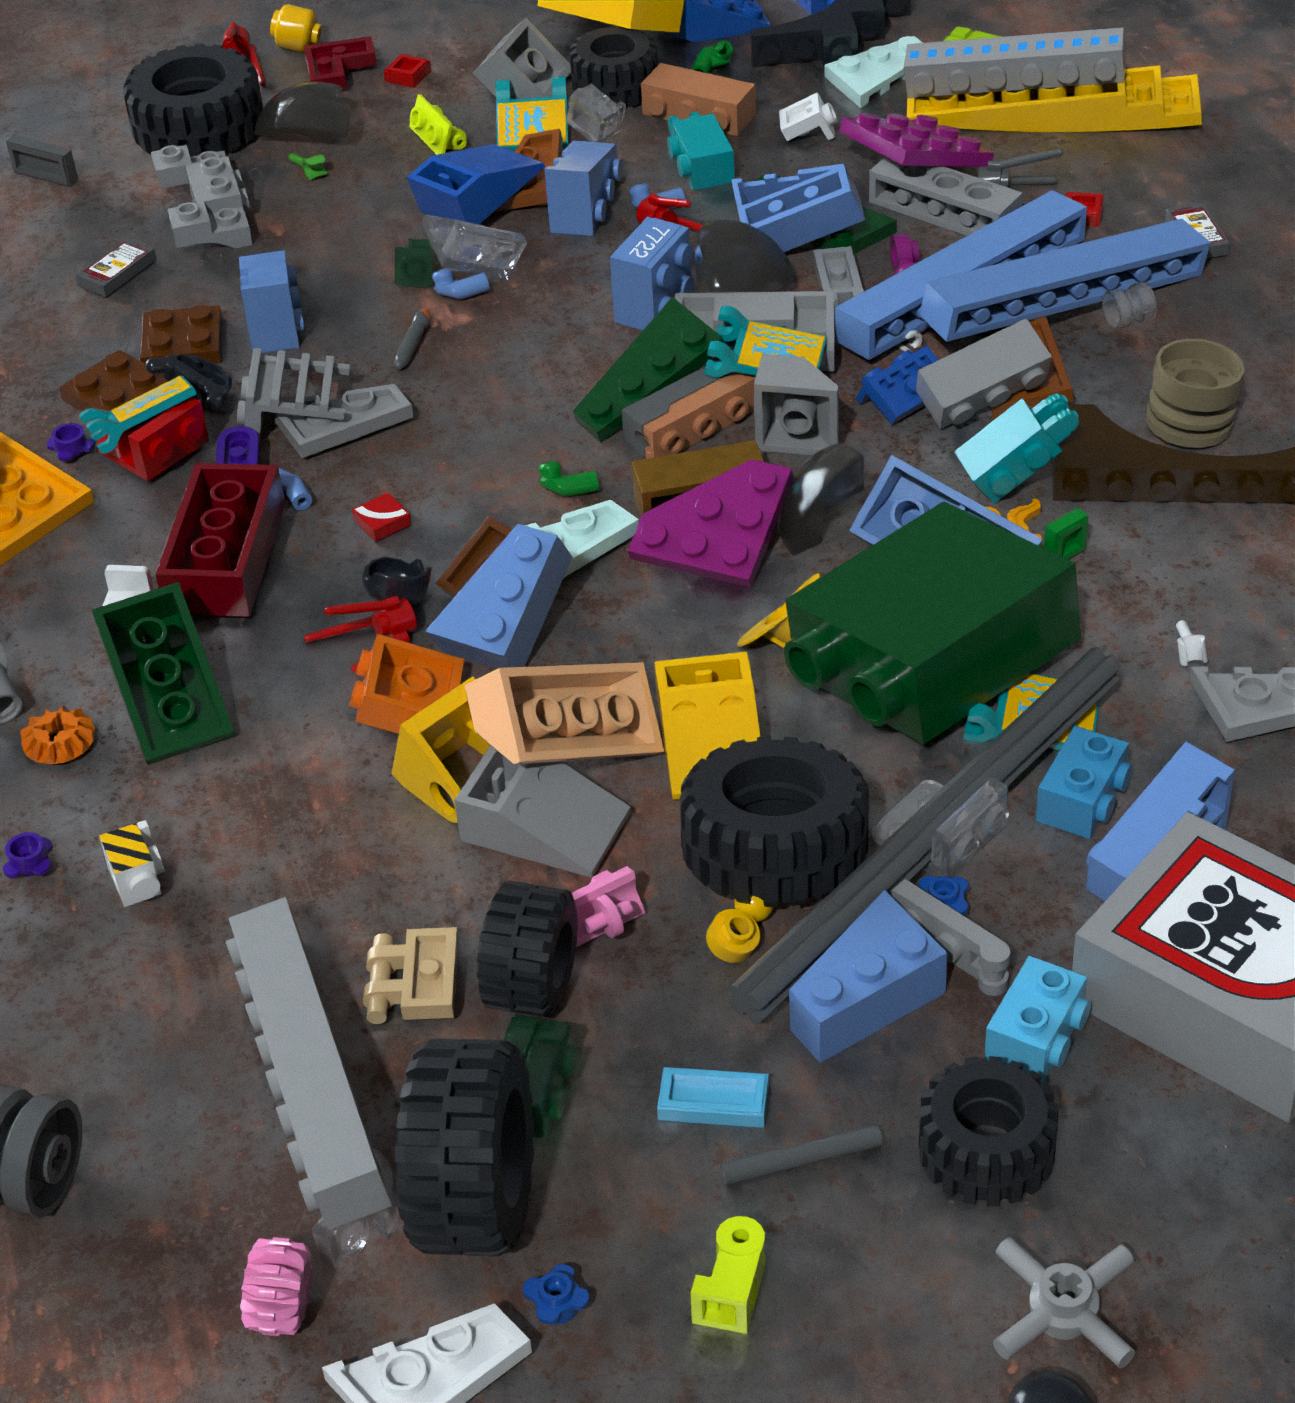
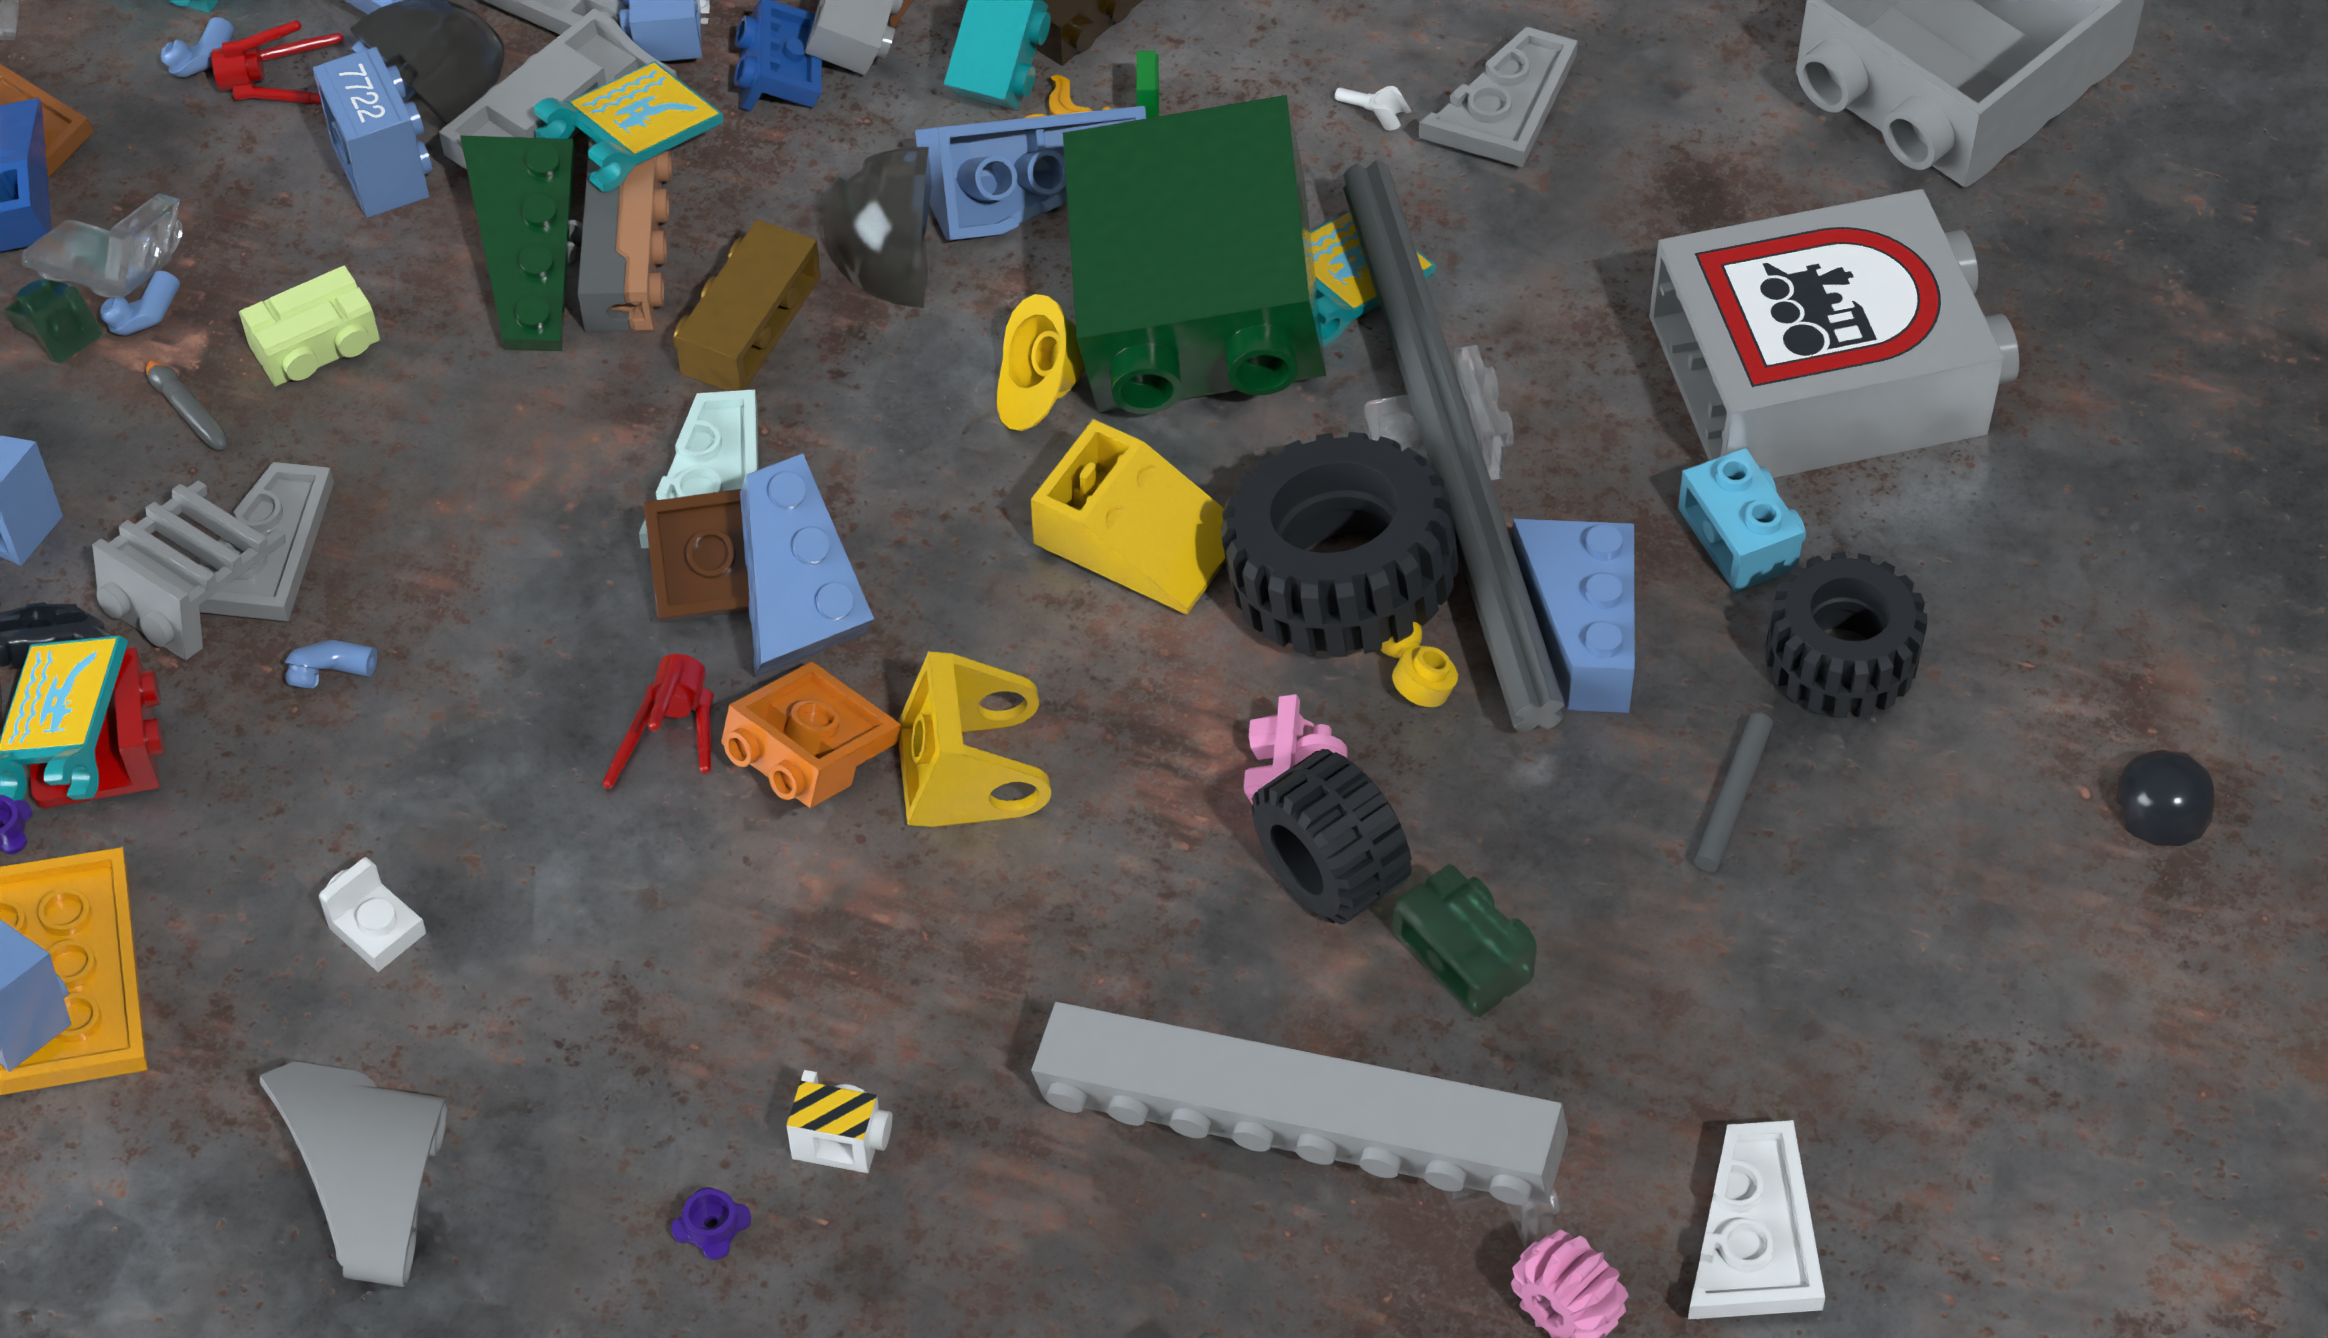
camera: 55 degrees left, 10 degrees up
orange gear [20,705,95,764] -> none
dark green slope [92,582,235,765] -> none
dark red brick [155,463,285,617] -> none
dark purple plate [216,426,261,465] -> none
red tile [352,493,412,542] -> none
black hair [362,557,432,607] -> none
tan plate [363,927,459,1024] -> none
black tyre [395,1039,534,1257] -> none
light grey slope [454,745,631,878] -> none
light nougat slope [465,662,664,764] -> none
blue plate [523,1264,589,1324] -> none
green arm [538,461,599,497] -> none
medium blue wedge [544,141,623,236] -> none
magenta plate [628,459,794,588] -> none
medium azure tile [657,1067,769,1128] -> none
neon yellow leg [690,1216,765,1334] -> none
light grey slope [754,354,839,458] -> none
light grey plate [892,879,1010,996] -> none
blue plate [919,875,968,915] -> none
light grey bar [993,1237,1135,1368] -> none
dark azure brick [1036,725,1133,839] -> none
medium blue wedge [1086,741,1235,901] -> none
none -> yellowish green brick [239,265,380,387]

